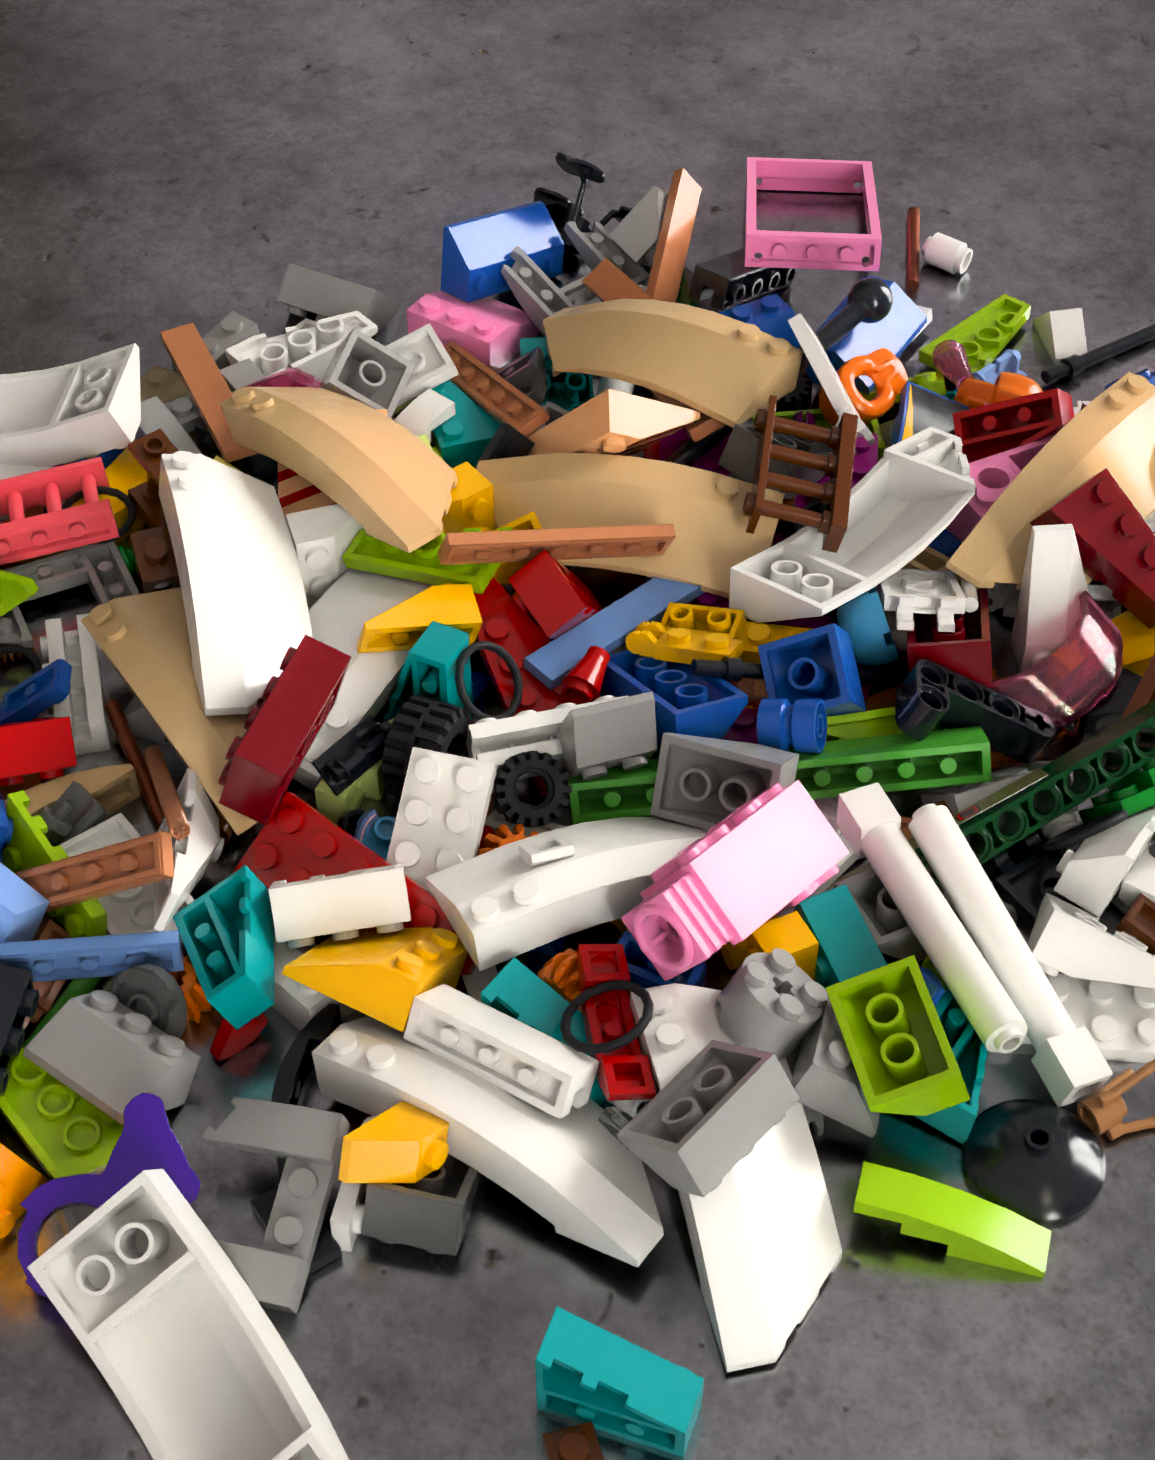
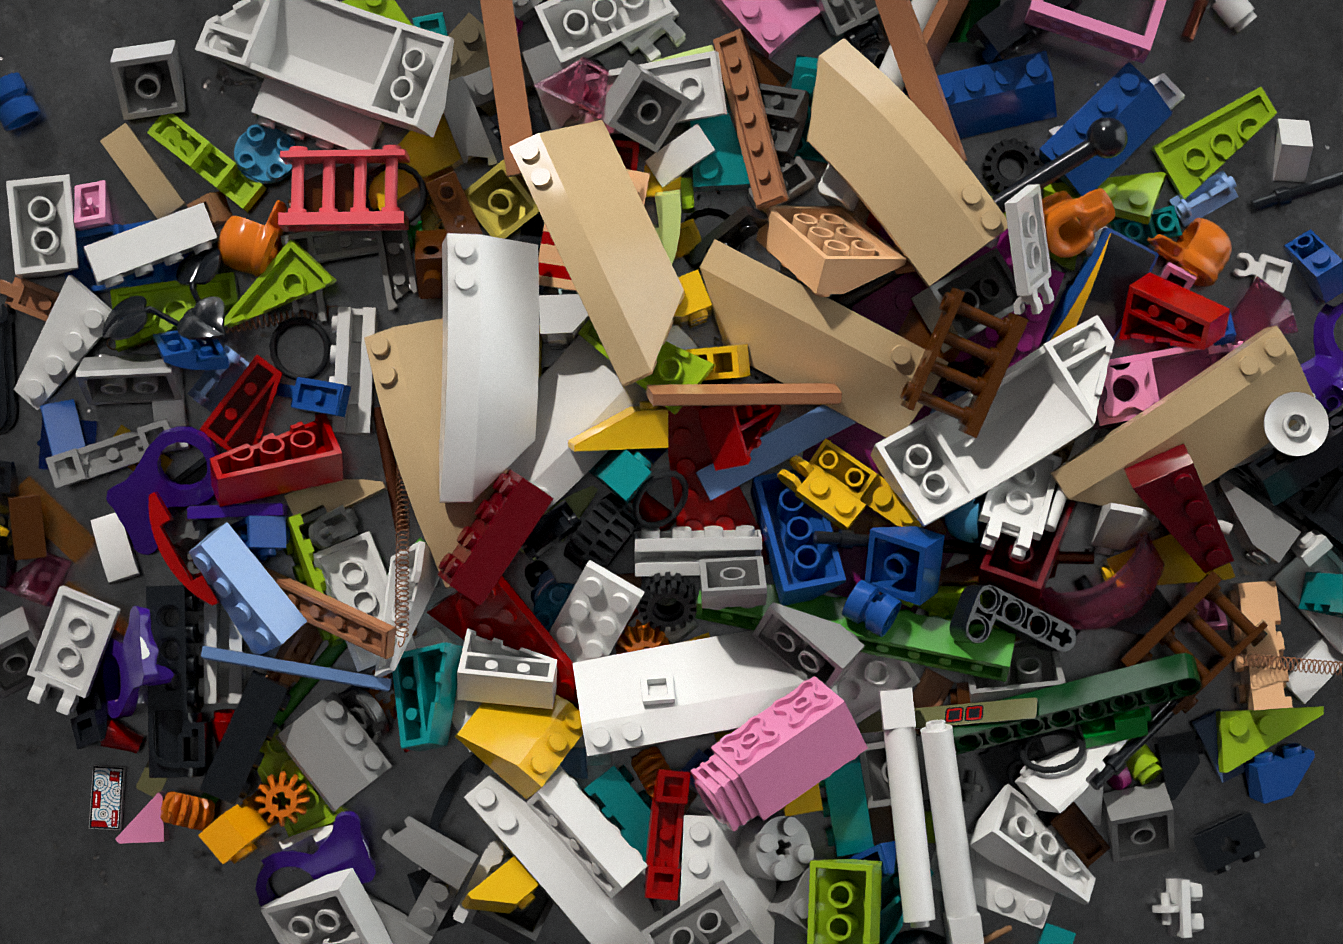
camera: 15 degrees right, 40 degrees up
black piece [560,980,654,1054] -> none
red cone [561,646,610,705] -> none
clear pink cone [933,340,975,390] -> none
none -> orange gear [255,771,310,827]

